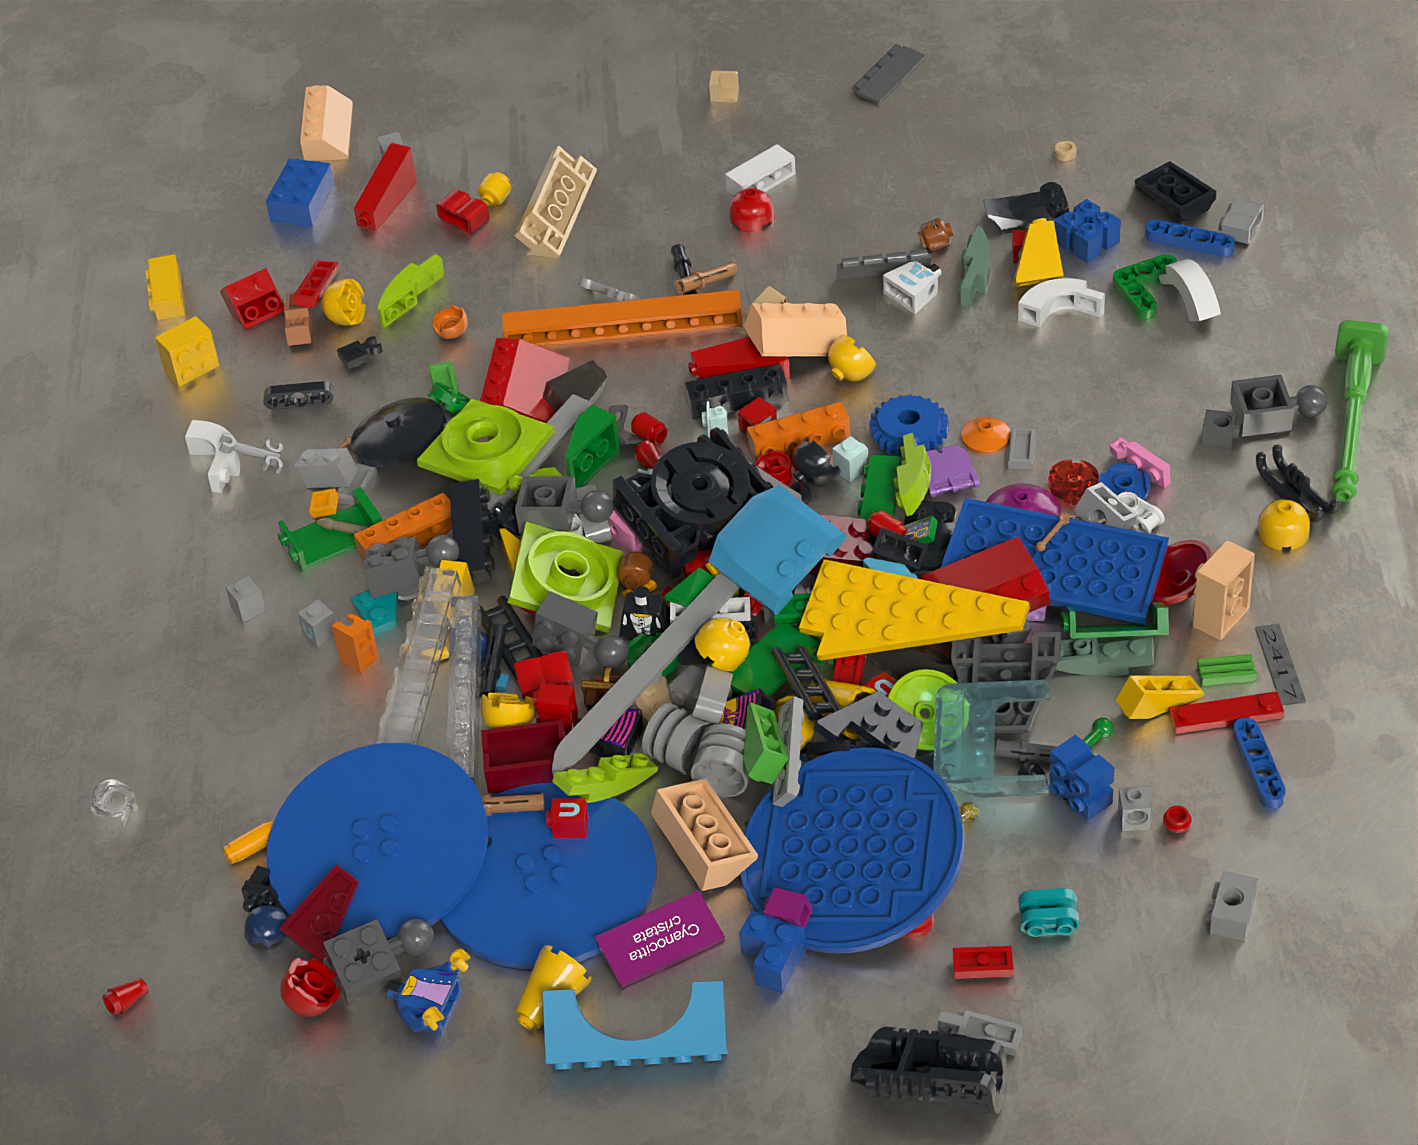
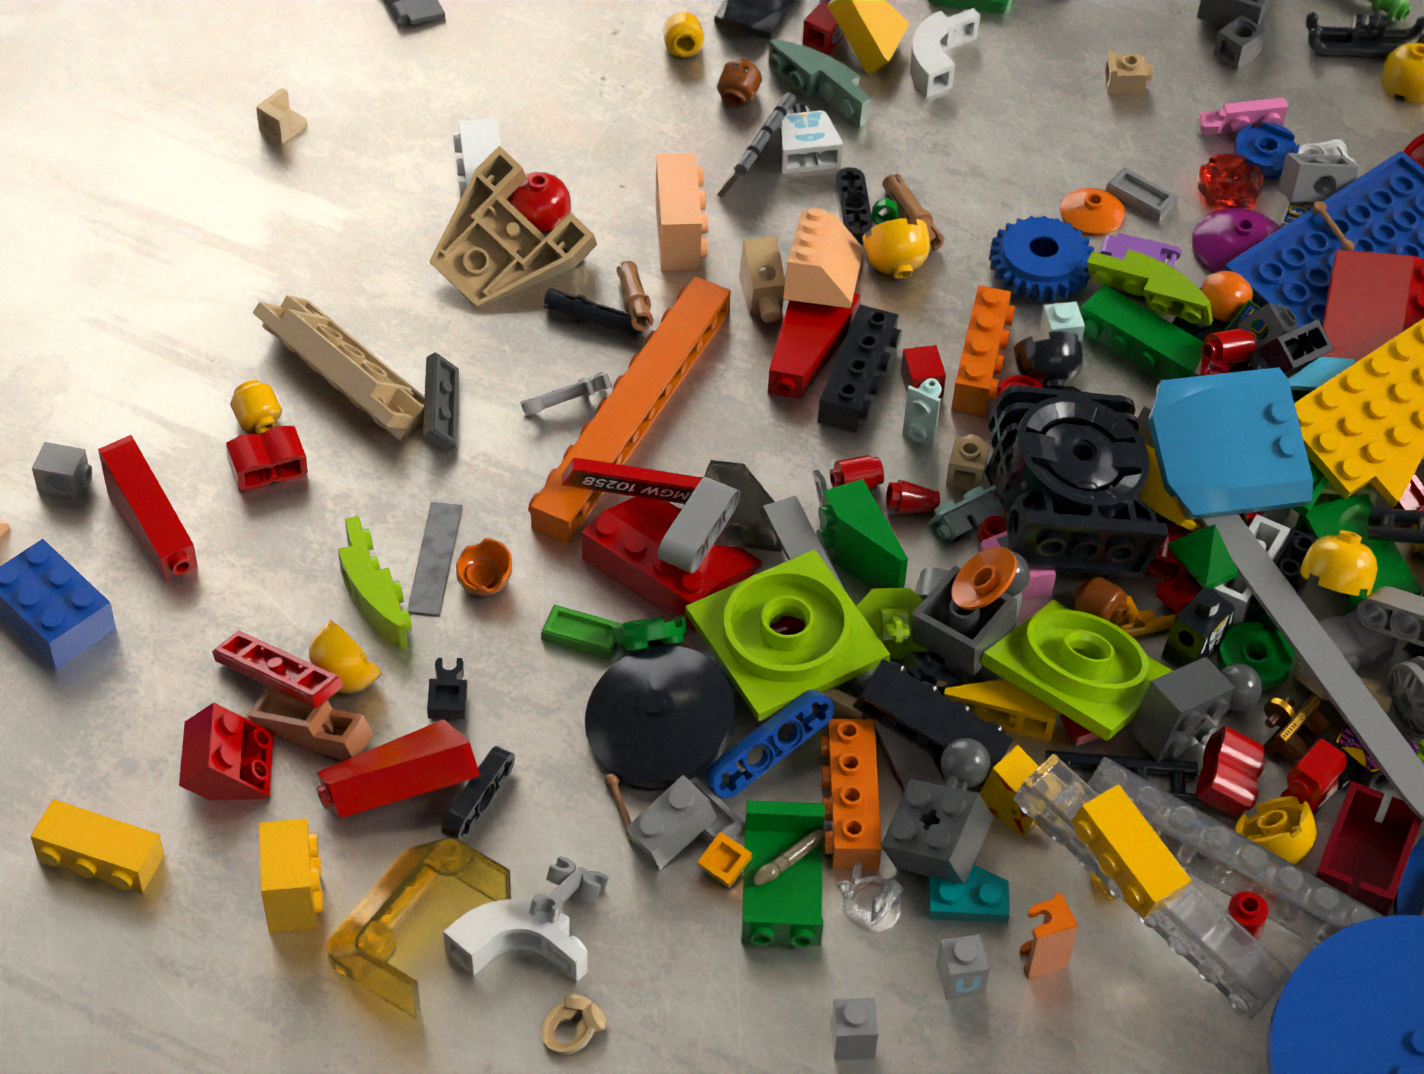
camera: 65 degrees left, 5 degrees up
none -> red slope [316,719,480,818]
none -> clear yellow windscreen [326,838,511,1019]
none -> flat silver sticker [407,502,463,615]
none -> dark grey tile [423,352,459,453]
none -> tan wedge [429,145,597,308]
none -> tan piece [541,994,606,1055]
none -> tile [562,457,703,504]
none -> light nougat brick [655,153,708,272]
none -> light grey beam [658,476,740,574]
none -> yellow head [663,12,704,58]
none -> blue beam [706,689,834,798]
none -> black beam [835,167,873,245]
none -> clear piece [837,862,904,932]
none -> green hinge [871,198,898,225]
none -> medium nougat pin [882,173,944,251]
none -> orange dish [952,547,1017,610]
none -> yellow brick [1071,784,1192,919]
none -> tan brick [1103,50,1152,94]
none -> orange hair [1201,271,1253,322]
none -> red brick [1222,891,1269,947]
none -> dark grey bracket [1238,303,1299,349]

